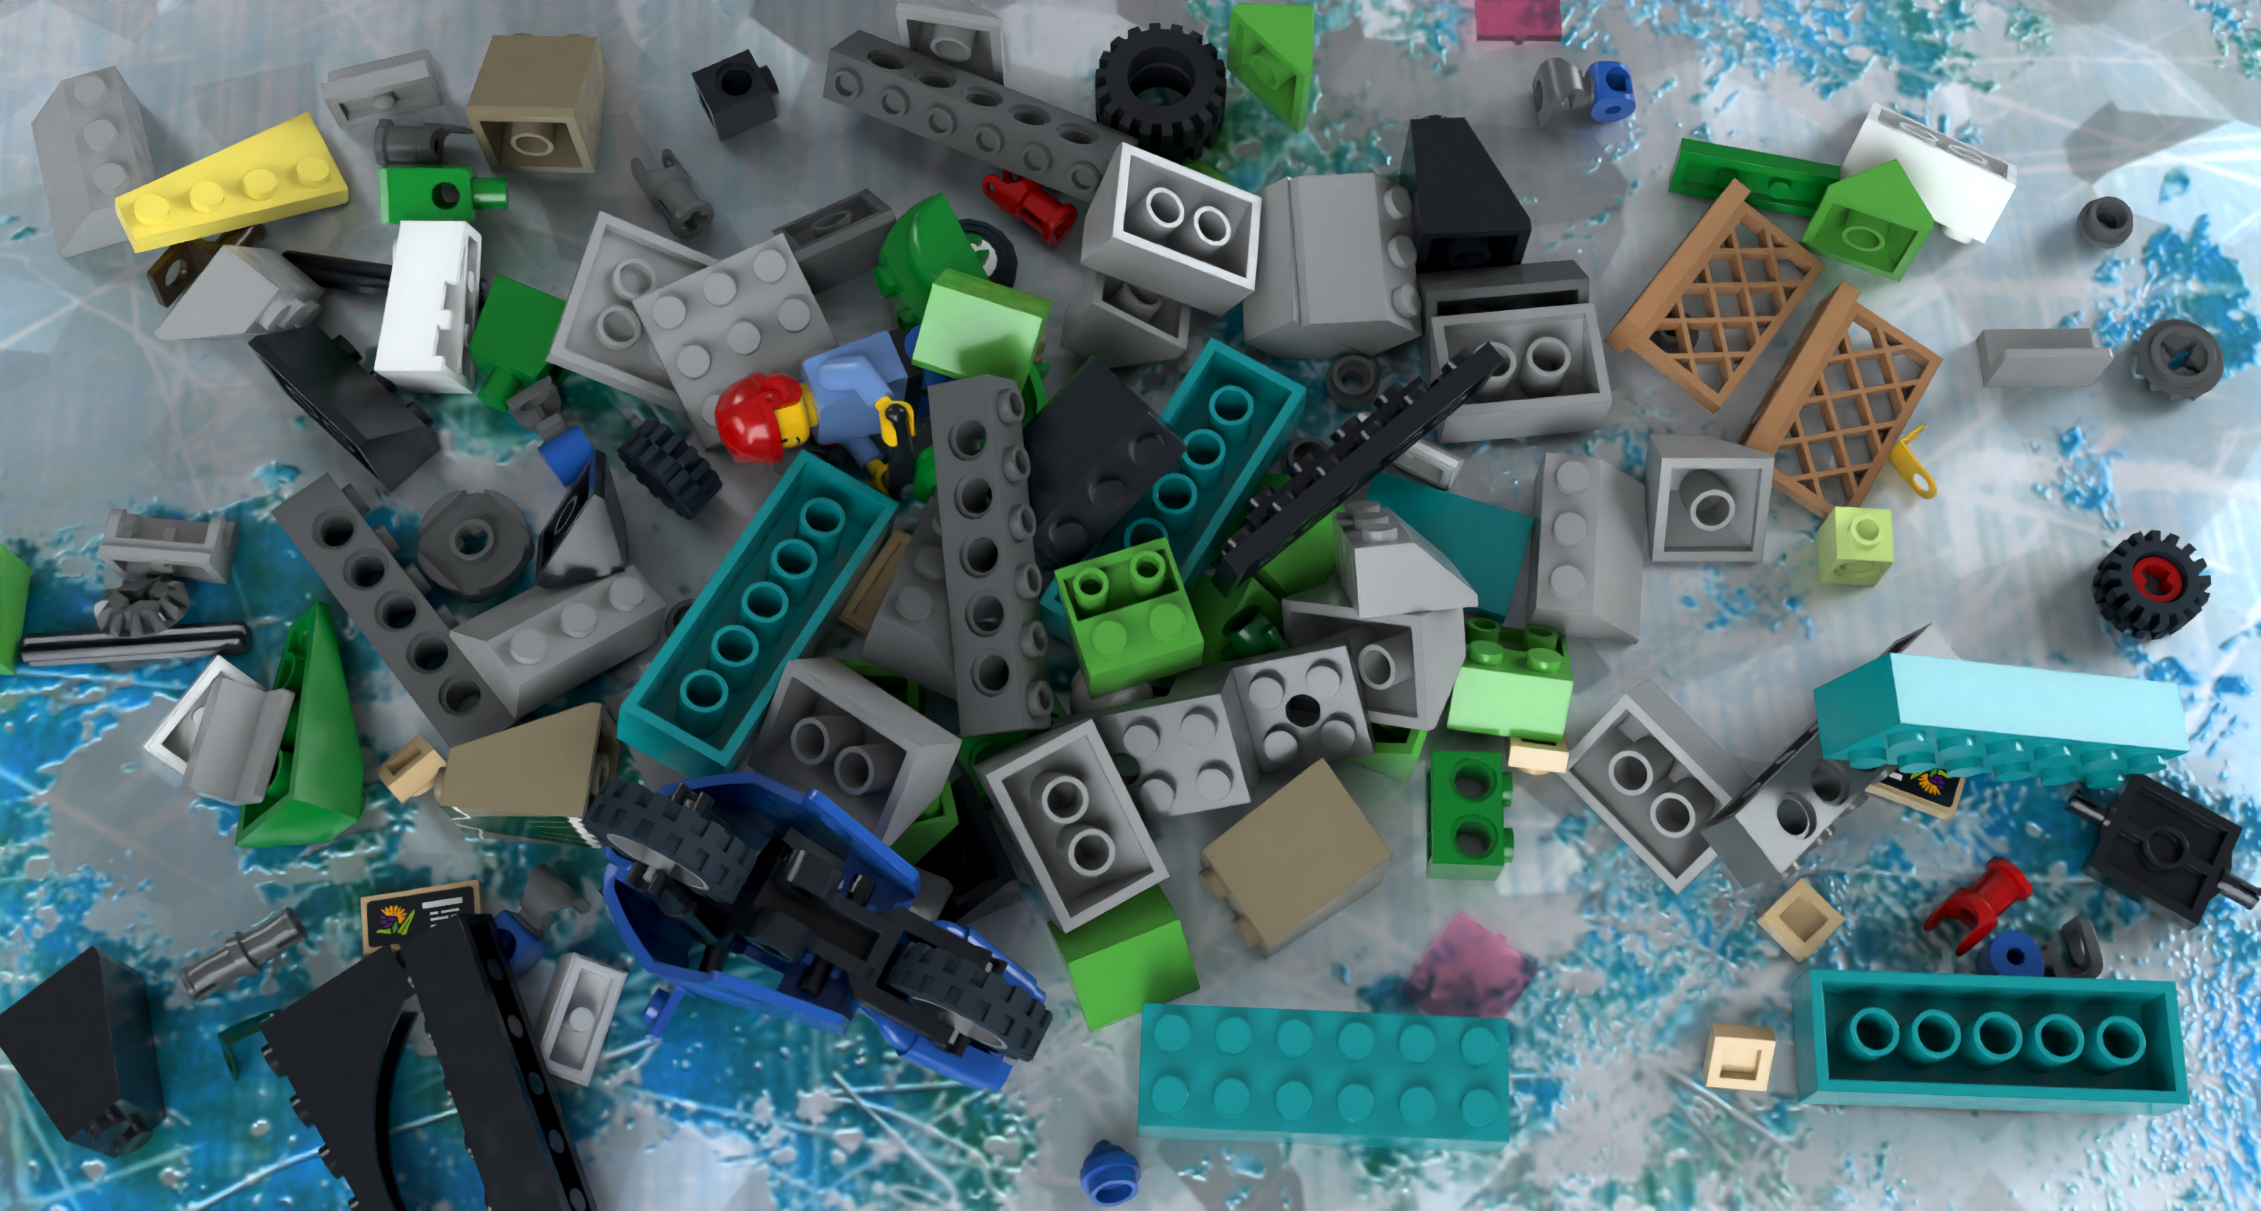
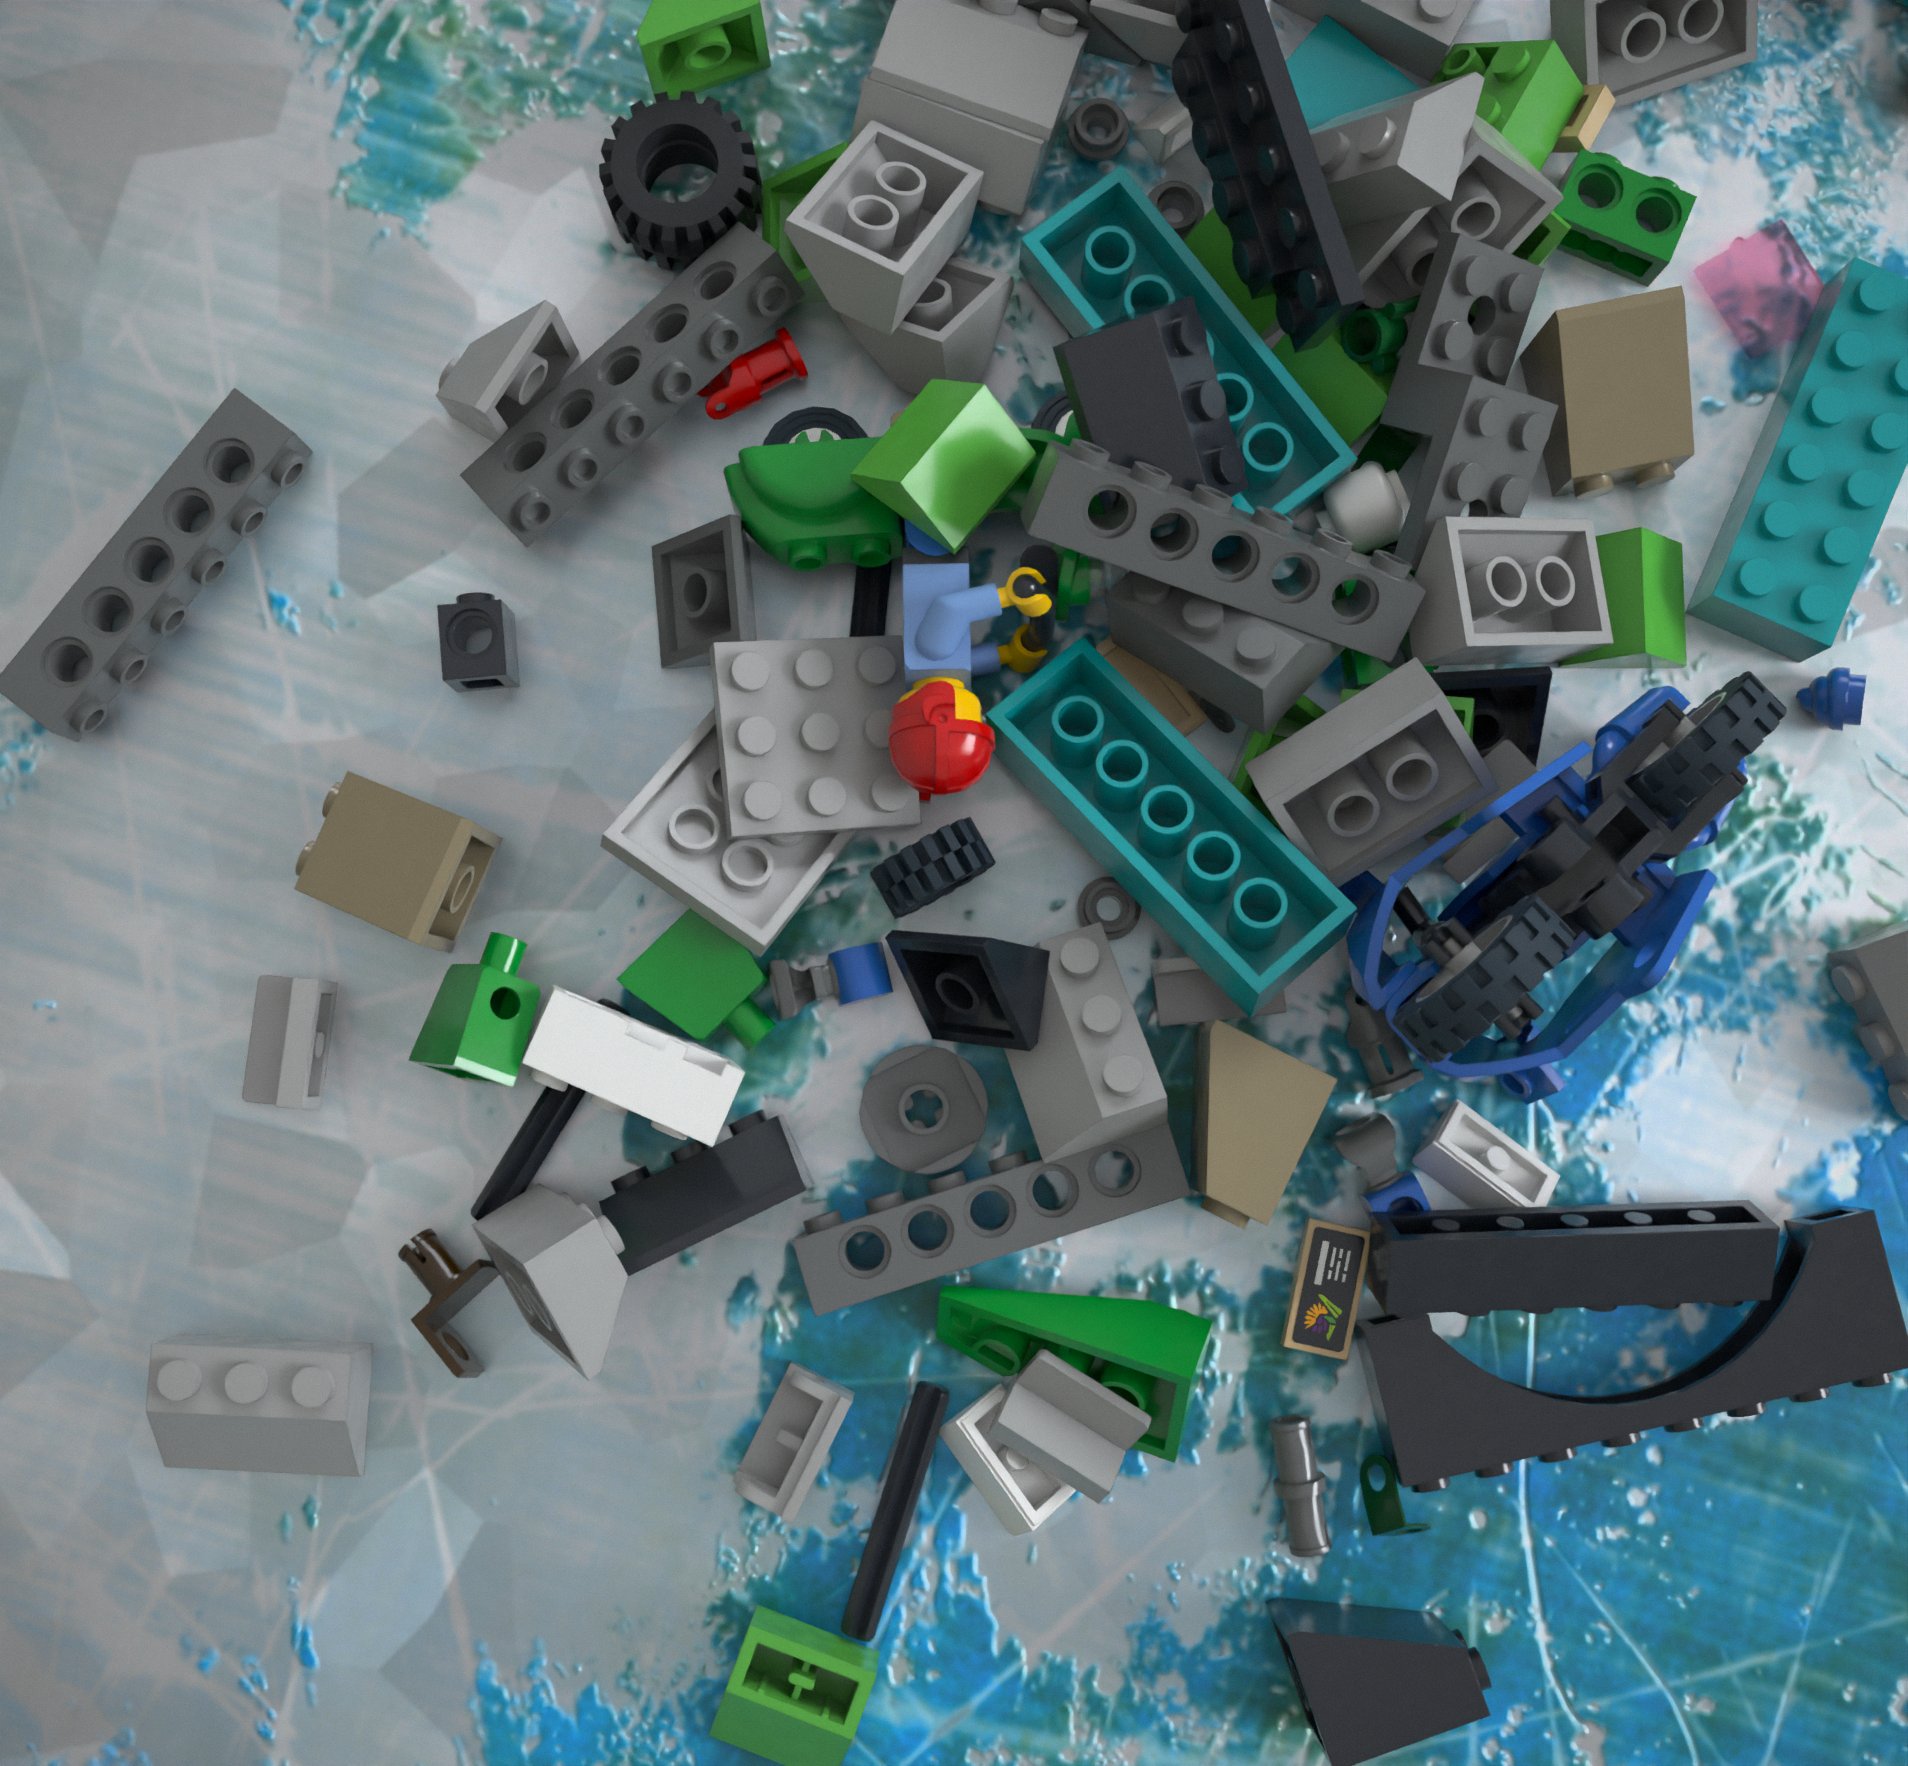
camera: 70 degrees left, 15 degrees up
dark grey gear [93,574,191,638] -> none
light yellow wing [115,111,349,254] -> none
dark grey piece [374,119,474,166] -> none
tan plate [374,733,447,803] -> none
dark grey piece [631,149,714,239] -> none
bright green slope [1054,537,1204,700] -> none

